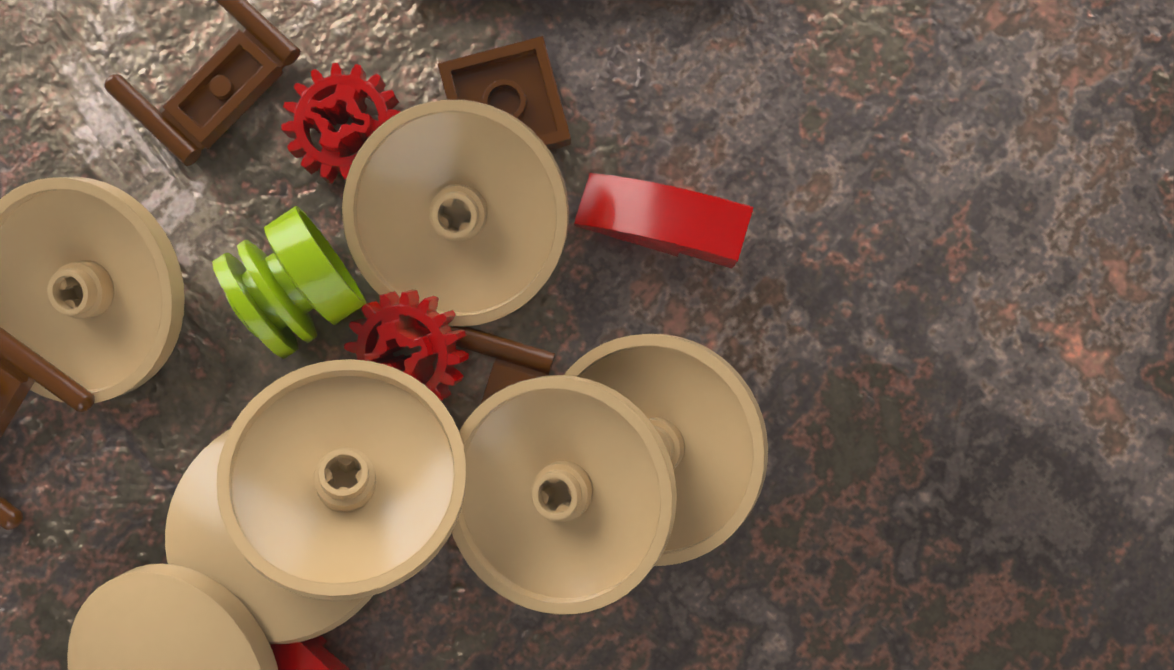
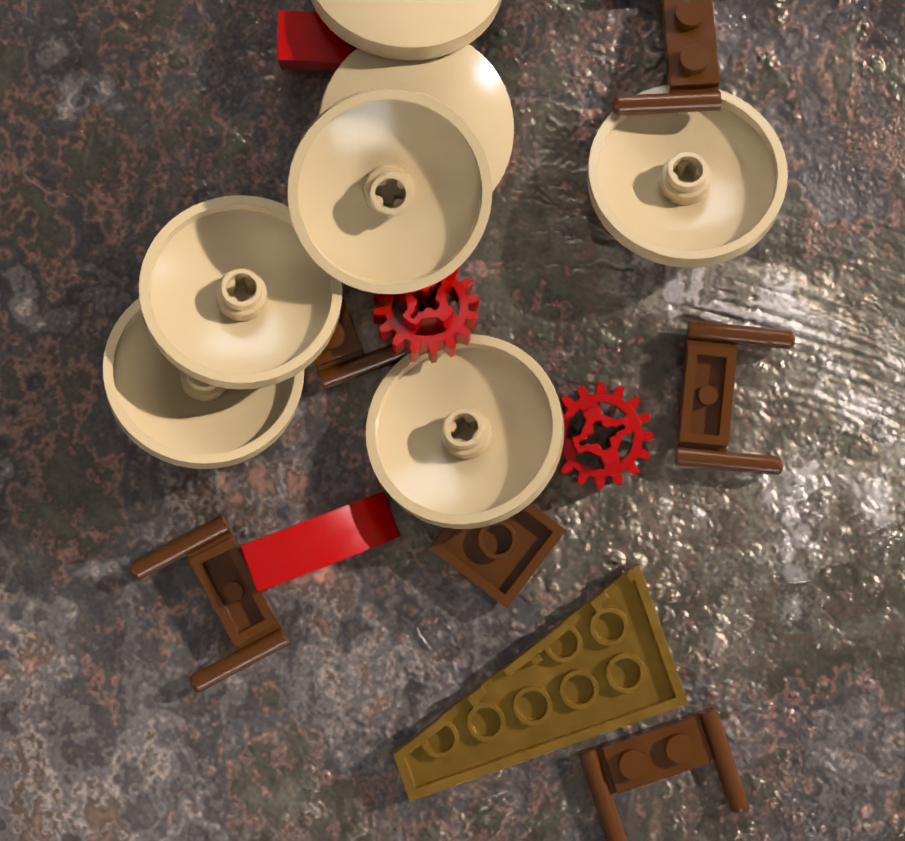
camera: 145 degrees right, 5 degrees up
lime wheel [212,206,367,359] -> none
none -> reddish brown plate [130,515,291,692]

